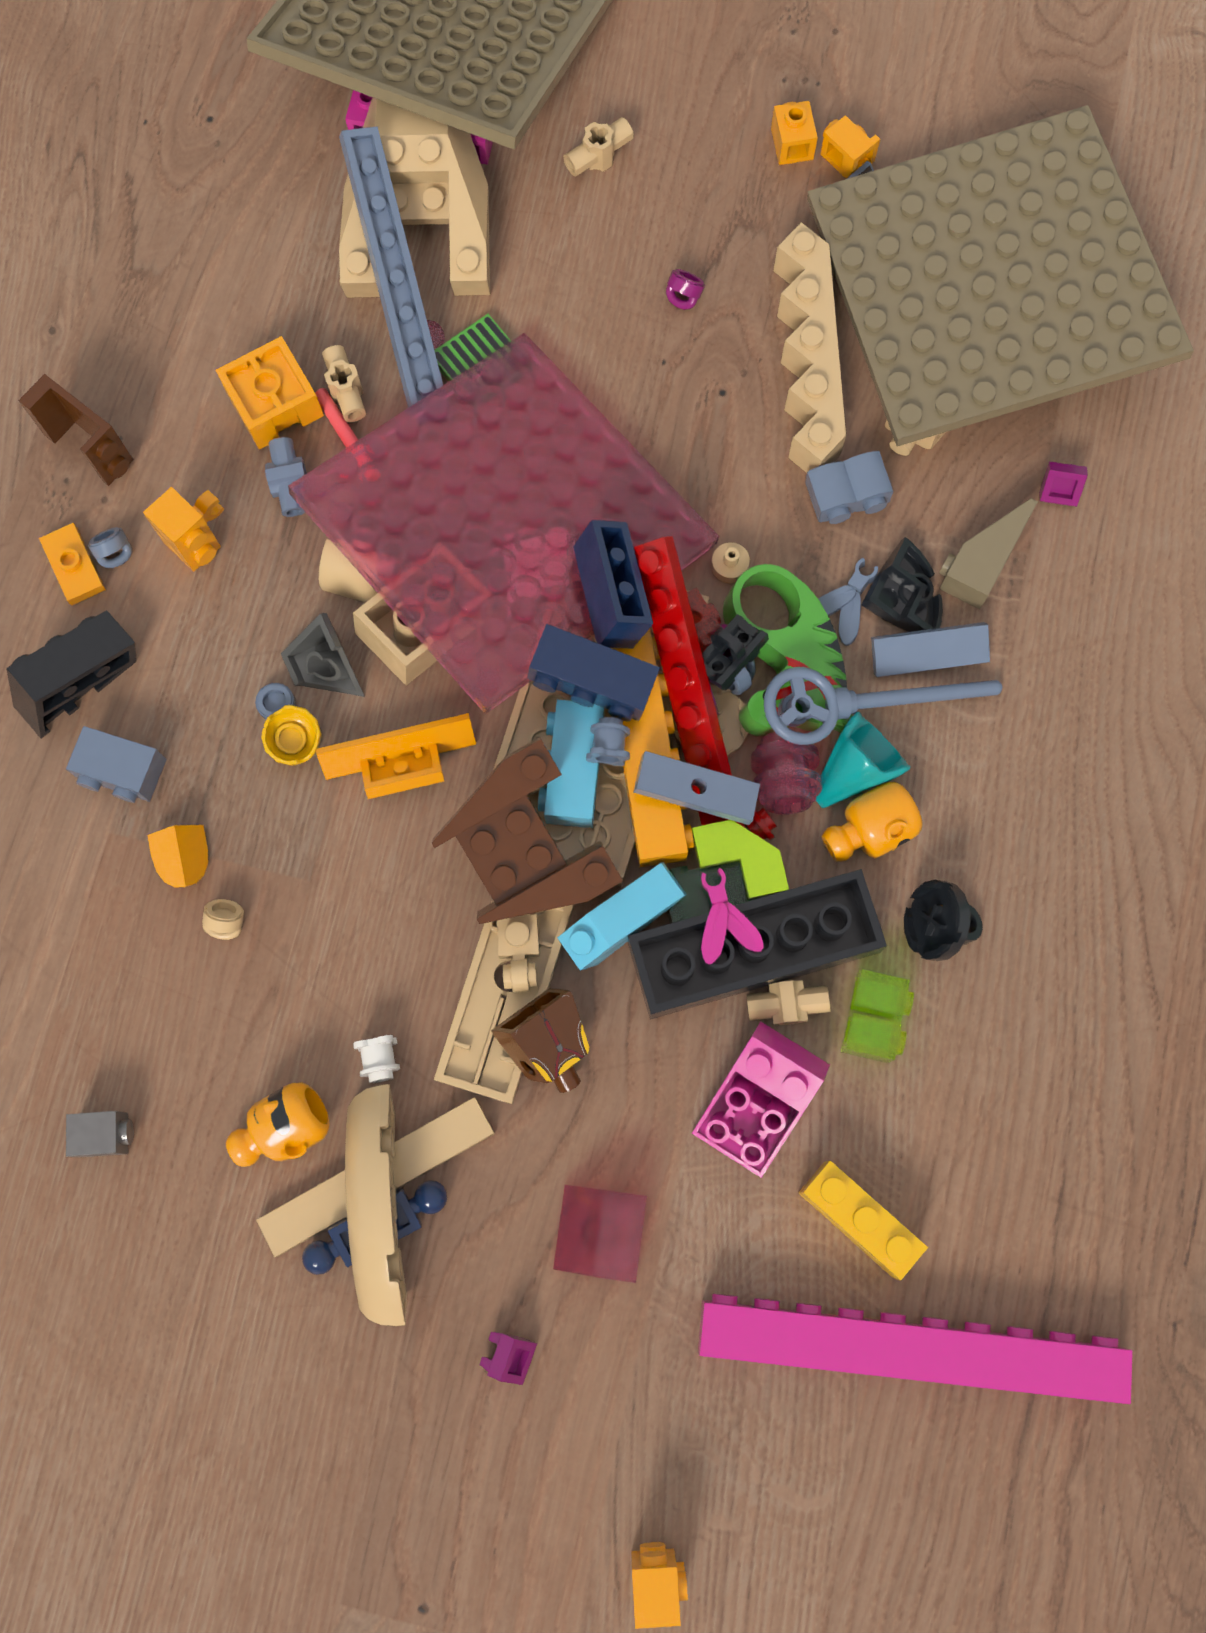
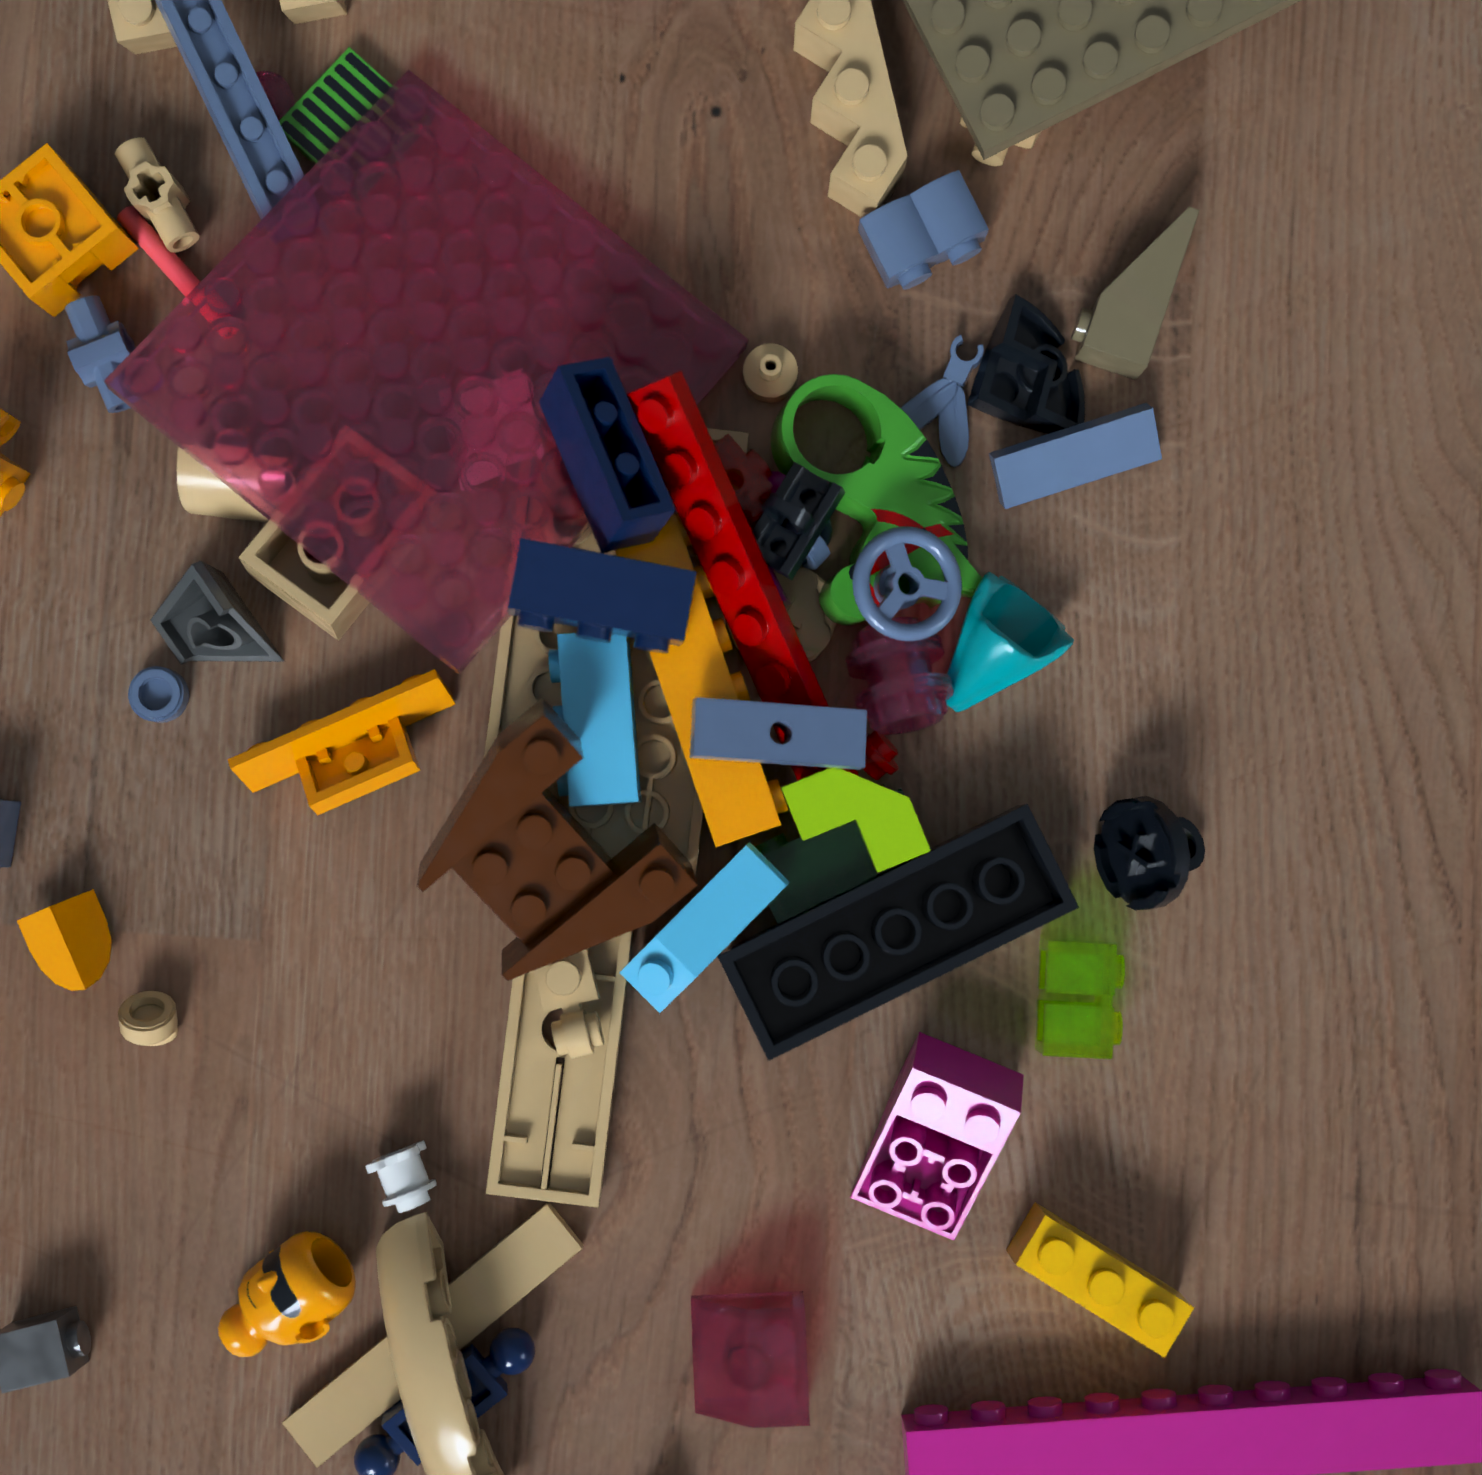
camera: 10 degrees left, 10 degrees up
yellow hair [261,705,322,766] -> none
reddish brown torso [491,988,590,1093] -> none
sand blue brick [586,717,630,766] -> none
dark pink piece [701,868,763,965] -> none
tan axle [746,980,830,1026] -> none
light orange piece [822,781,923,862] -> none
sand blue piece [825,680,1003,719] -> none
magenta tile [1039,461,1088,507] -> none

